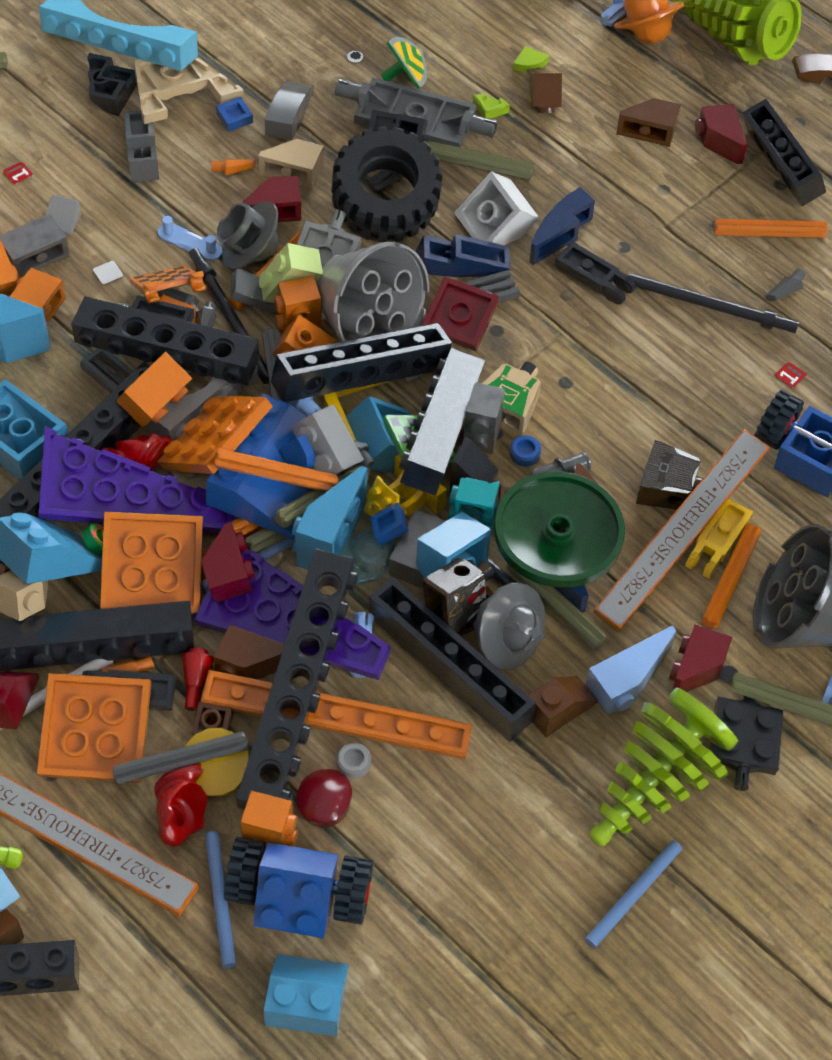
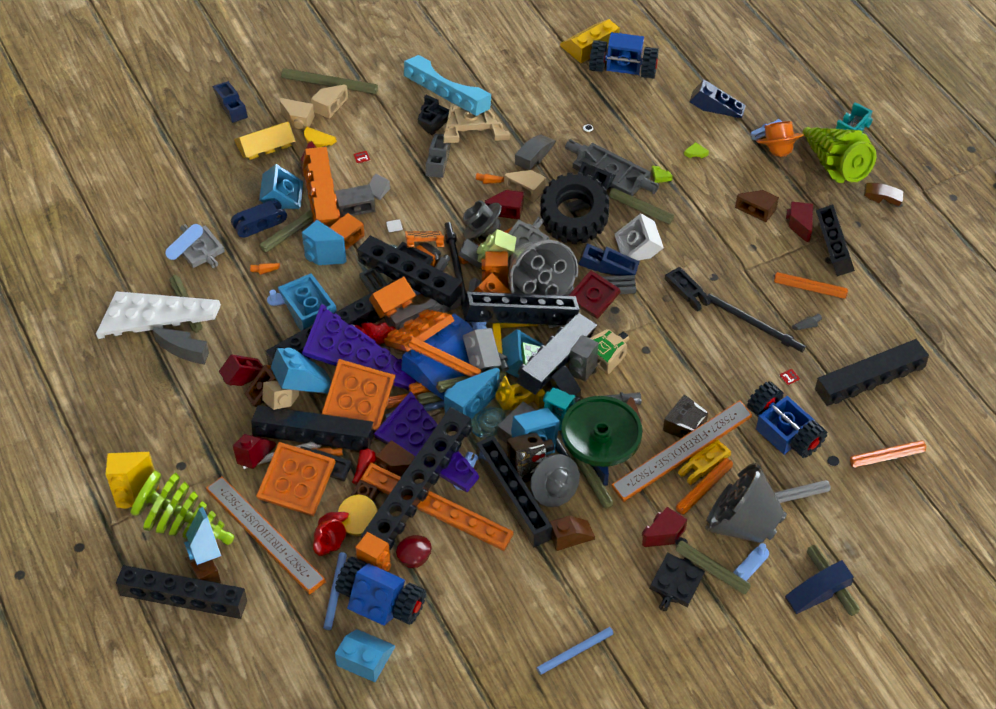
camera: 20 degrees right, 5 degrees down
green tile [82,522,103,556] -> none
dark grey axle [112,732,248,784] -> none
light blue piece [158,216,223,261] -> none
dark red slope [201,522,256,603] -> none
blue plate [216,97,254,132] -> none
blue tile [279,434,315,469] -> none
light grey tile [337,743,371,779] -> none
blue plate [370,502,409,546] -> none
shield [381,36,427,89] -> none
blue tile [510,435,541,467] -> none
reddish brown slope [529,73,562,113] -> none
dark blue slope [529,187,595,265] -> none
light blue slope [586,625,676,714] -> none
lime plant [589,687,738,846] -> none

